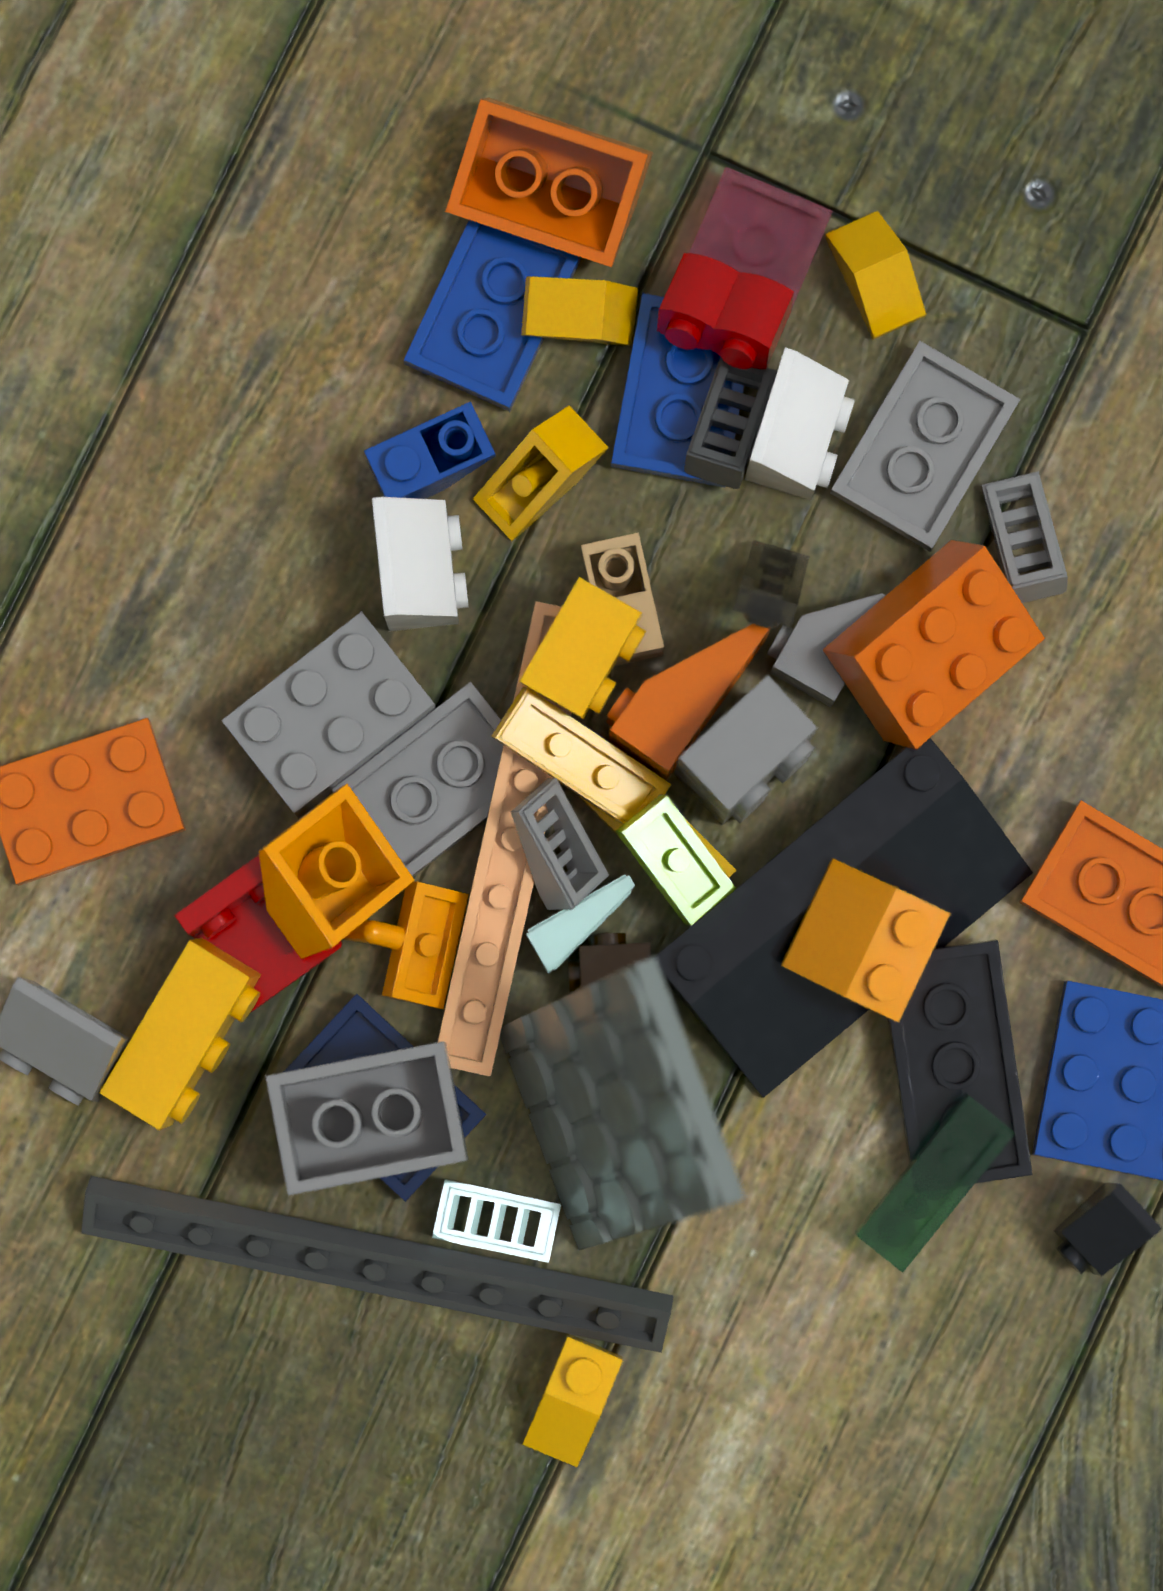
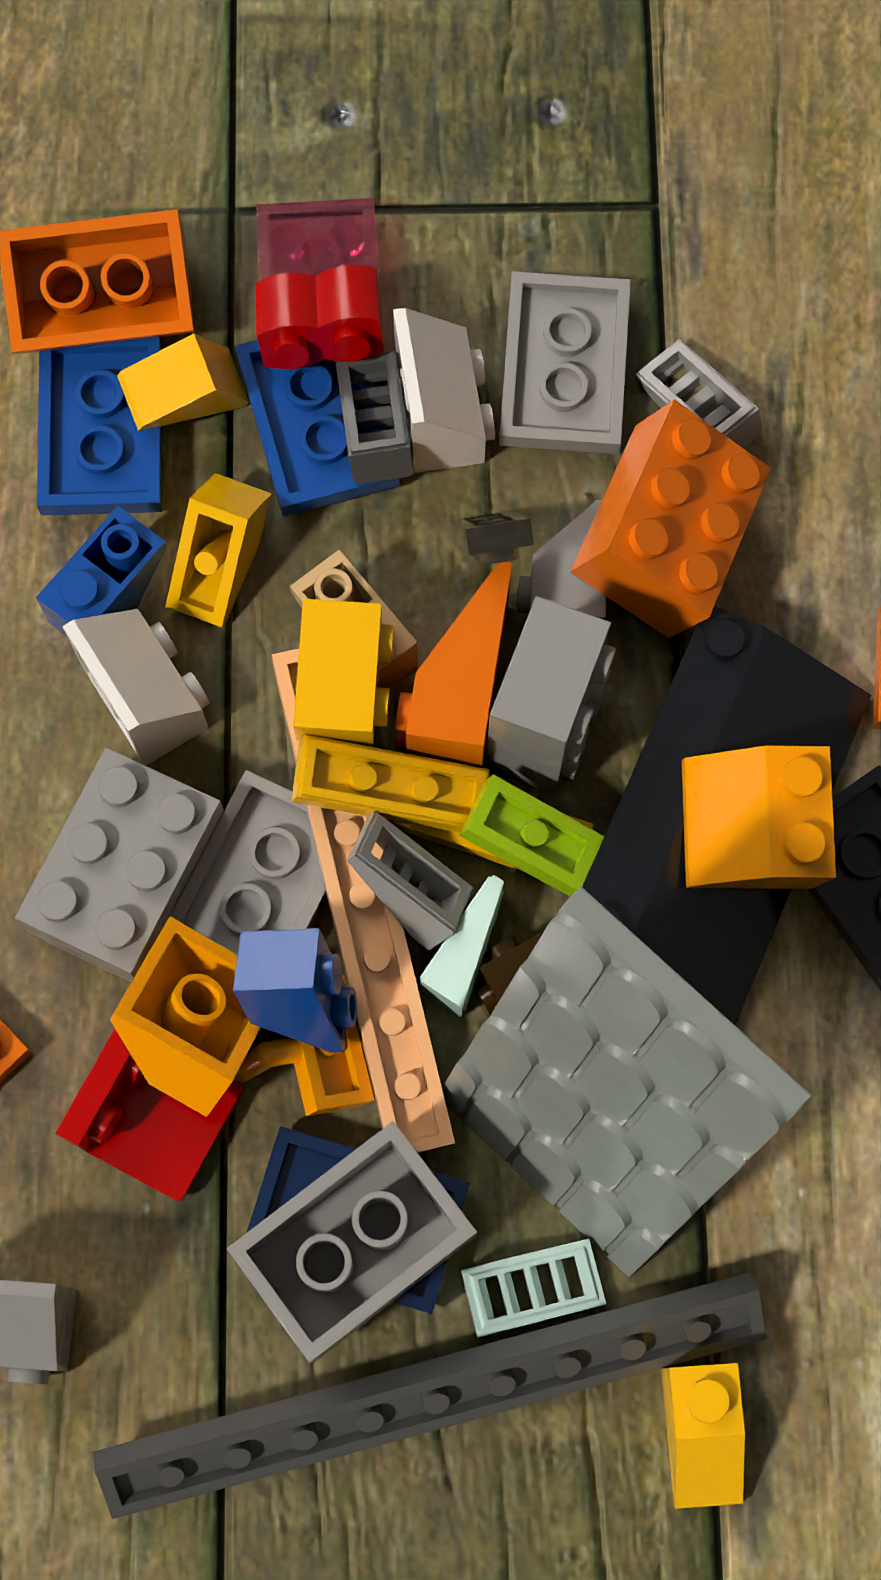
camera: 25 degrees left, 10 degrees down
yellow brick [99,938,261,1130] -> none
yellow slope [825,211,926,340] -> none
none -> blue slope [233,928,357,1052]

